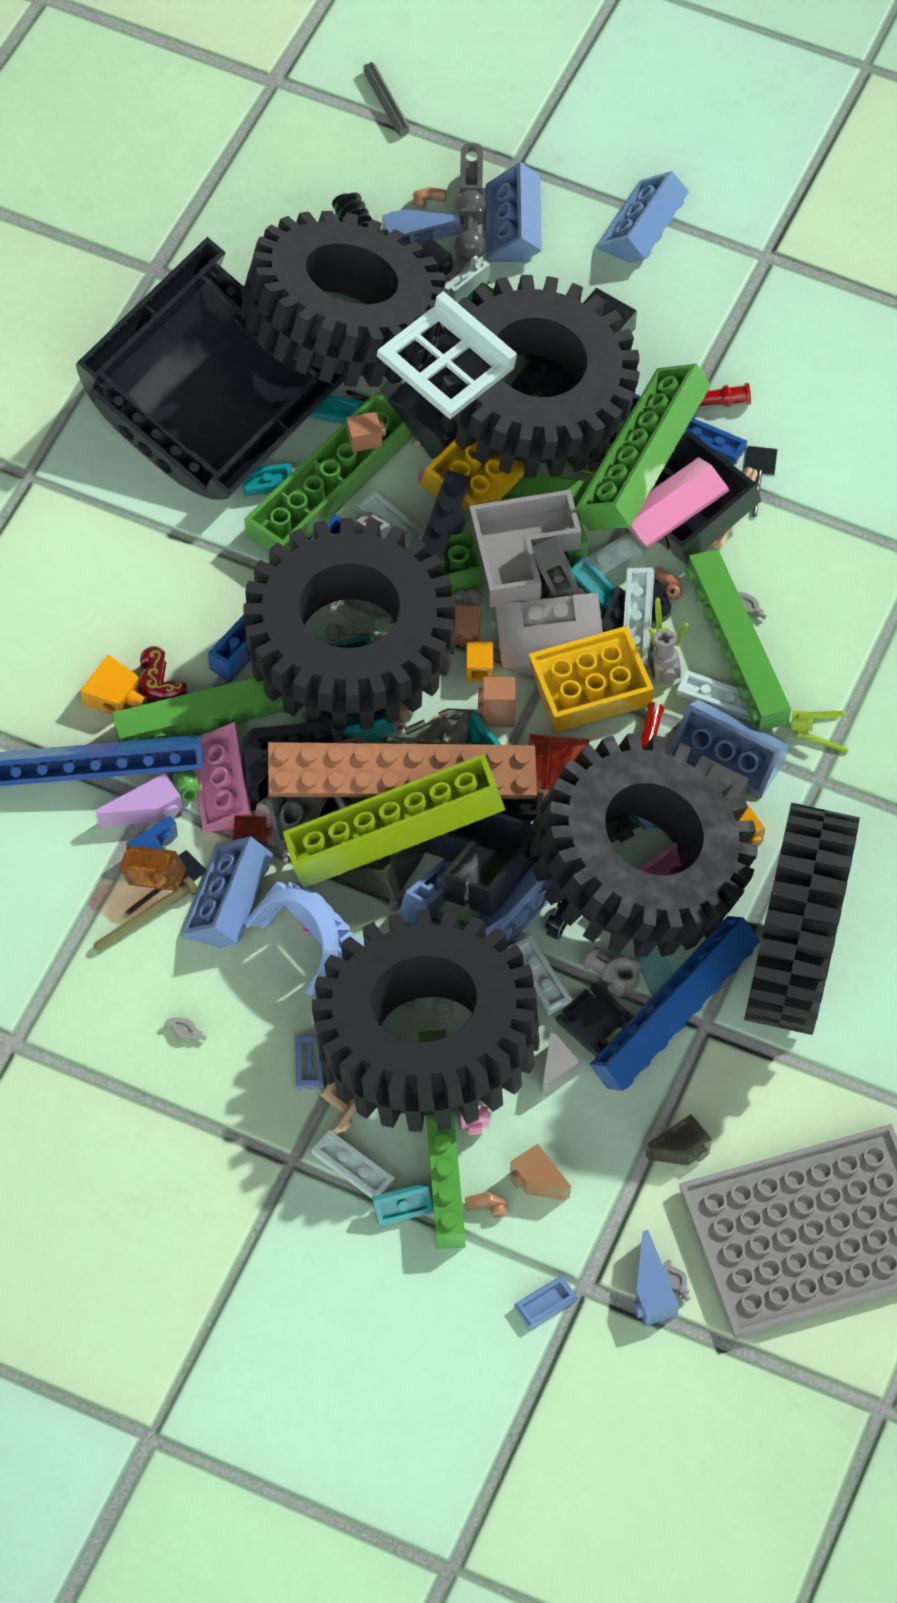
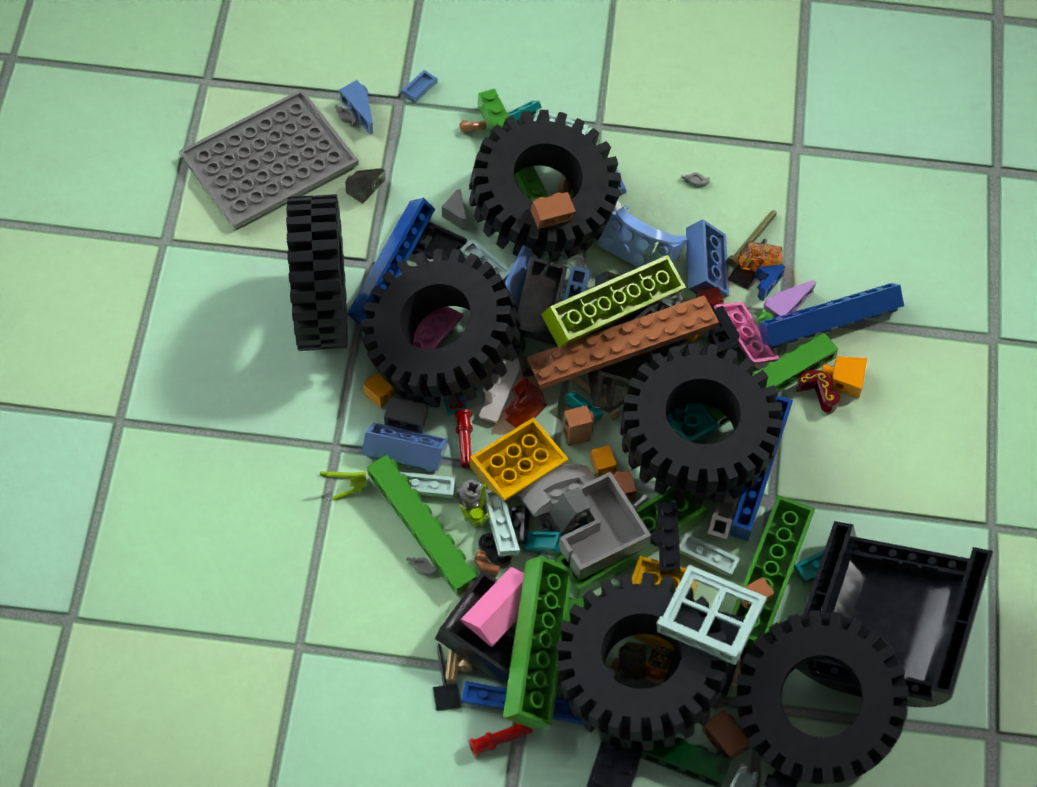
camera: 160 degrees right, 0 degrees up
medium nougat slope [509,1144,571,1200] -> none
none -> nougat brick [530,192,576,229]

